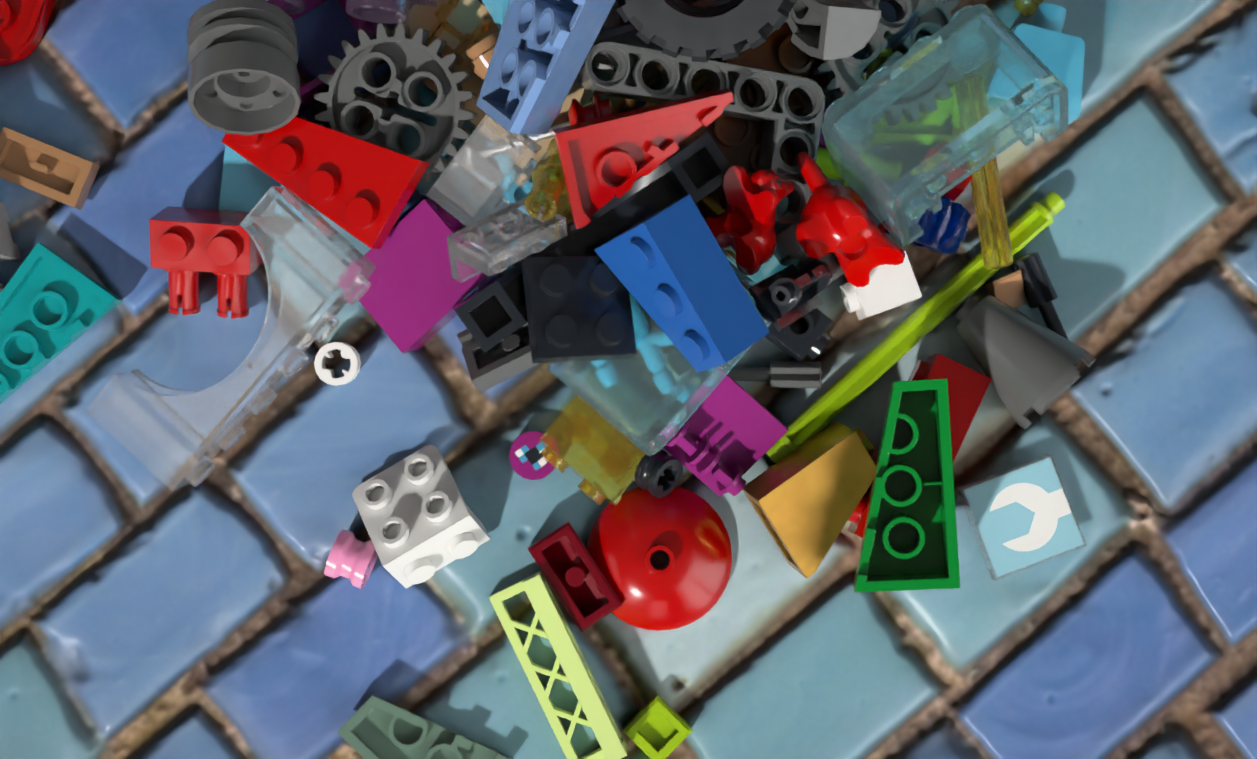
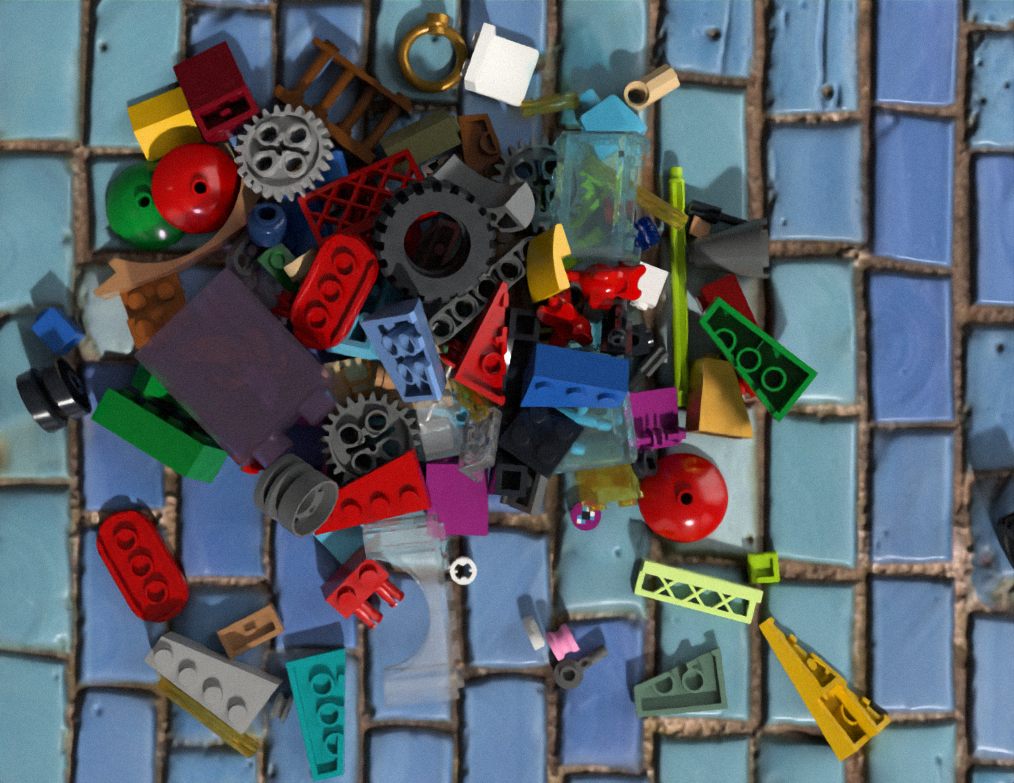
camera: 50 degrees left, 0 degrees up
white bracket [352,445,490,589] -> none
dark red slope [527,521,623,632] -> none
tile [957,454,1087,580] -> none
none -> white tile [521,615,545,650]
none -> yellow slope [527,223,571,303]
none -> dark grey plate [554,644,610,689]
none -> tan piece [620,63,680,115]

